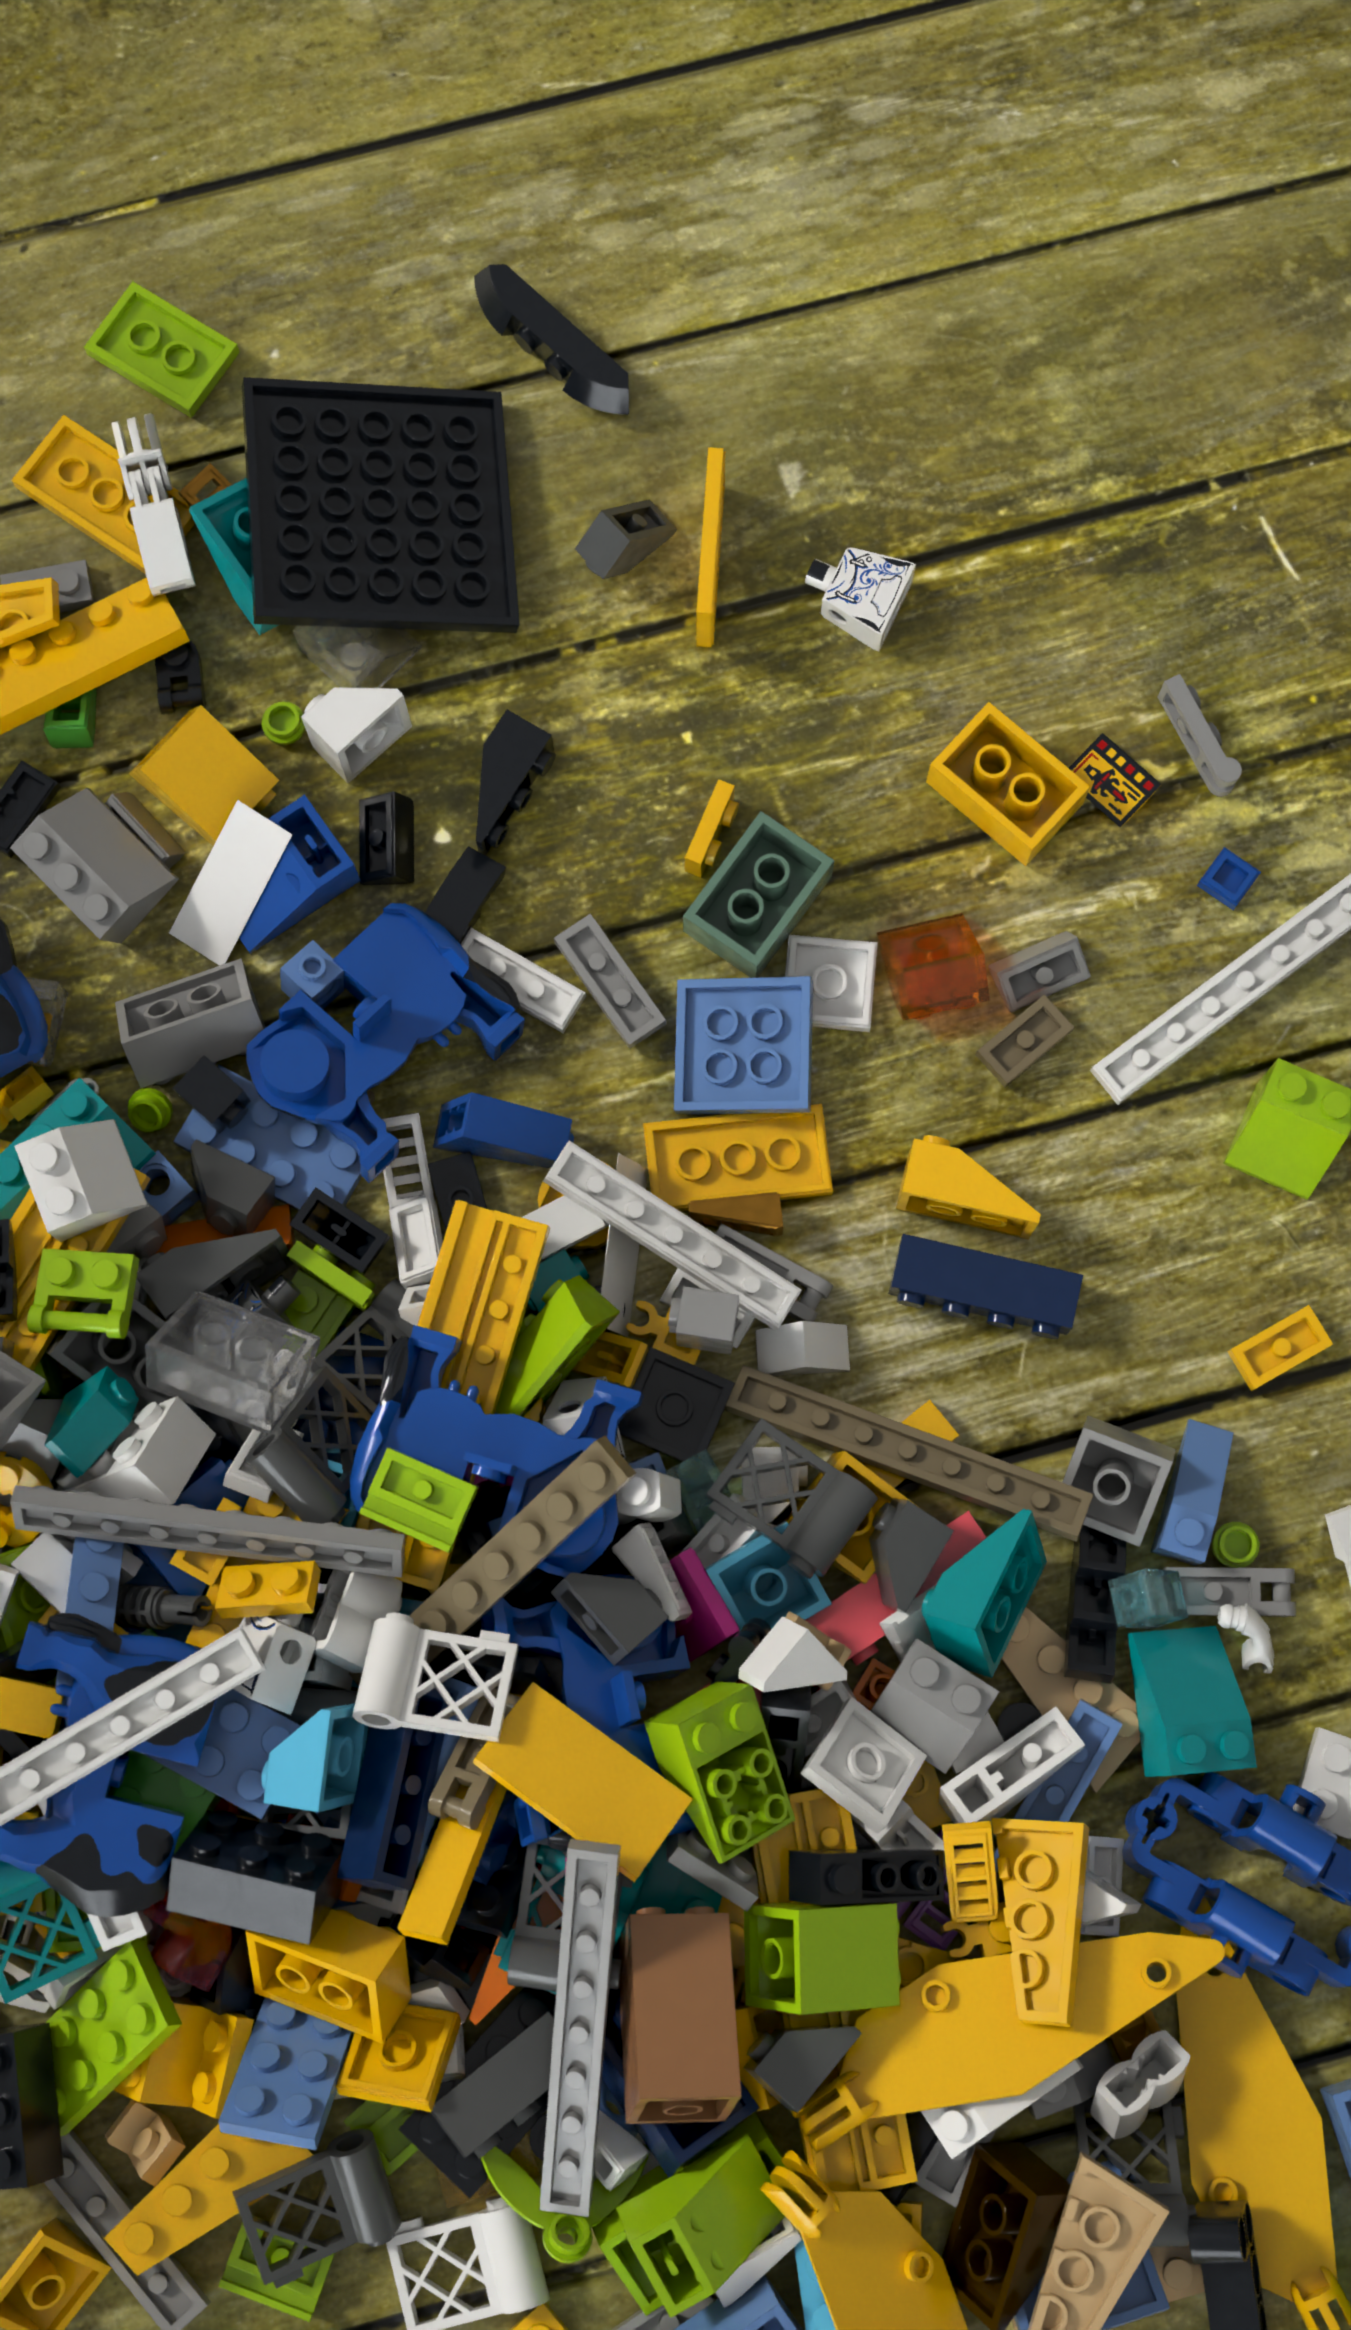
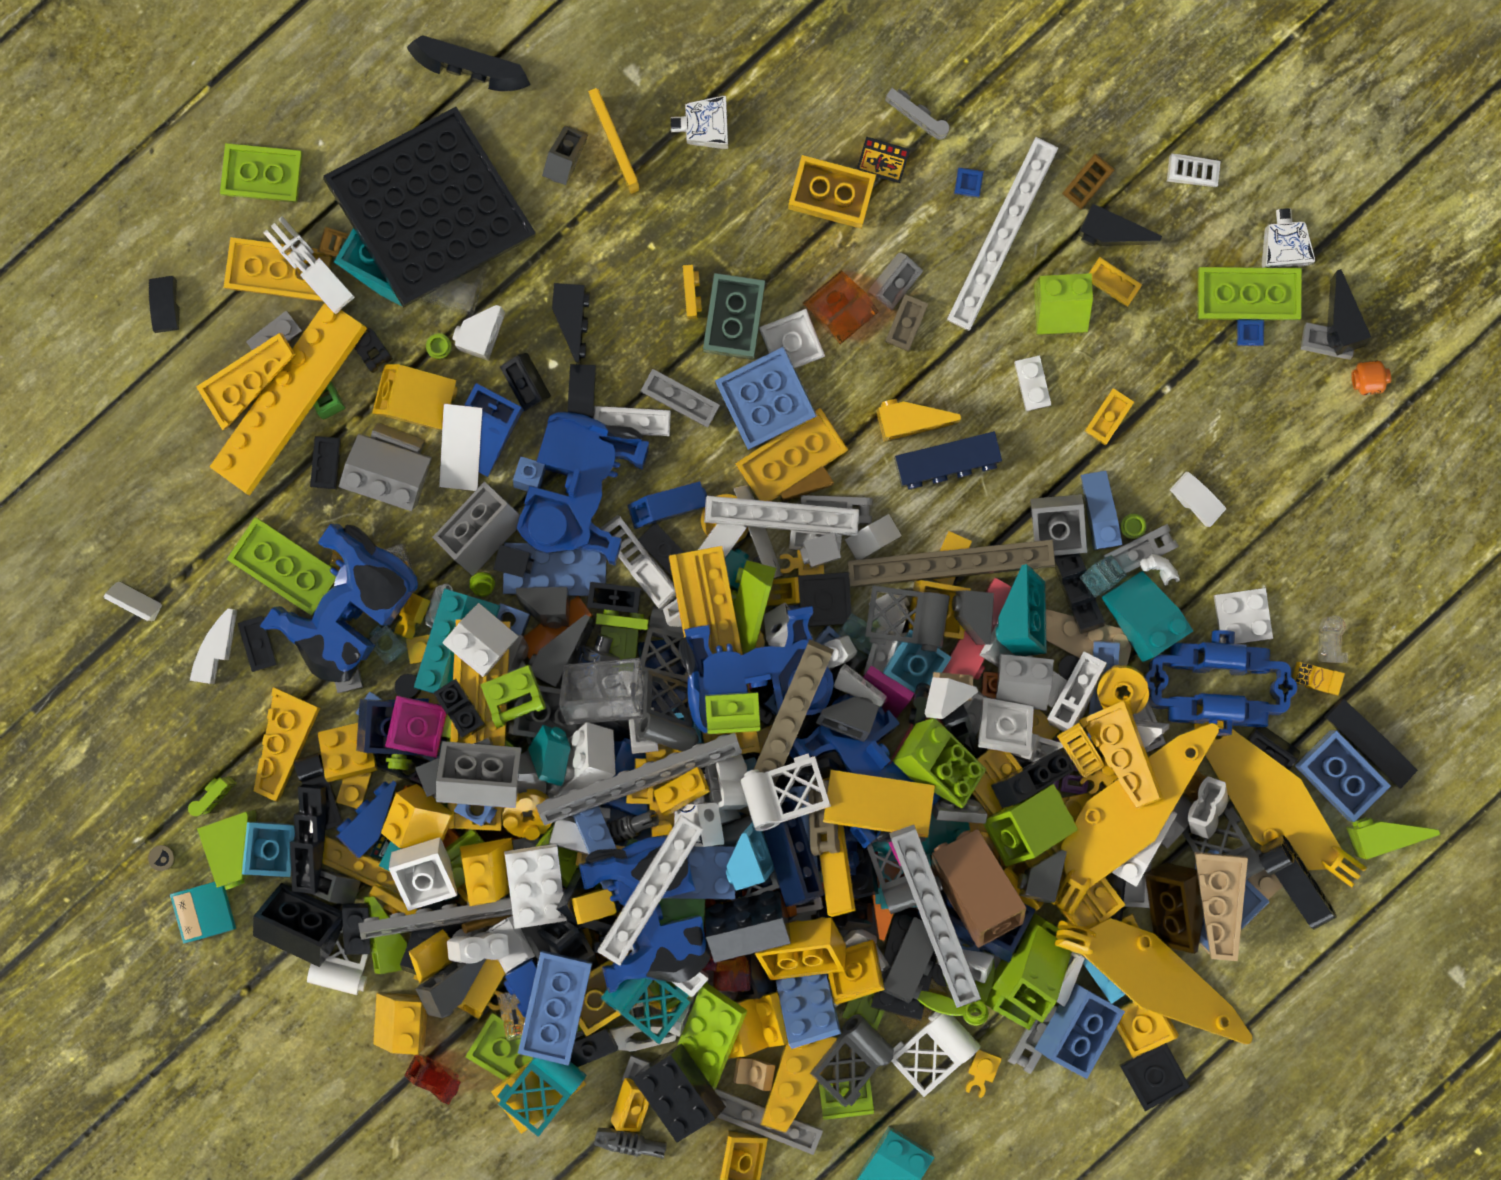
camera: 25 degrees left, 10 degrees up
none -> white plate [1014,355,1051,412]
none -> yellow plate [1097,665,1149,715]
none -> black slope [1247,727,1300,770]

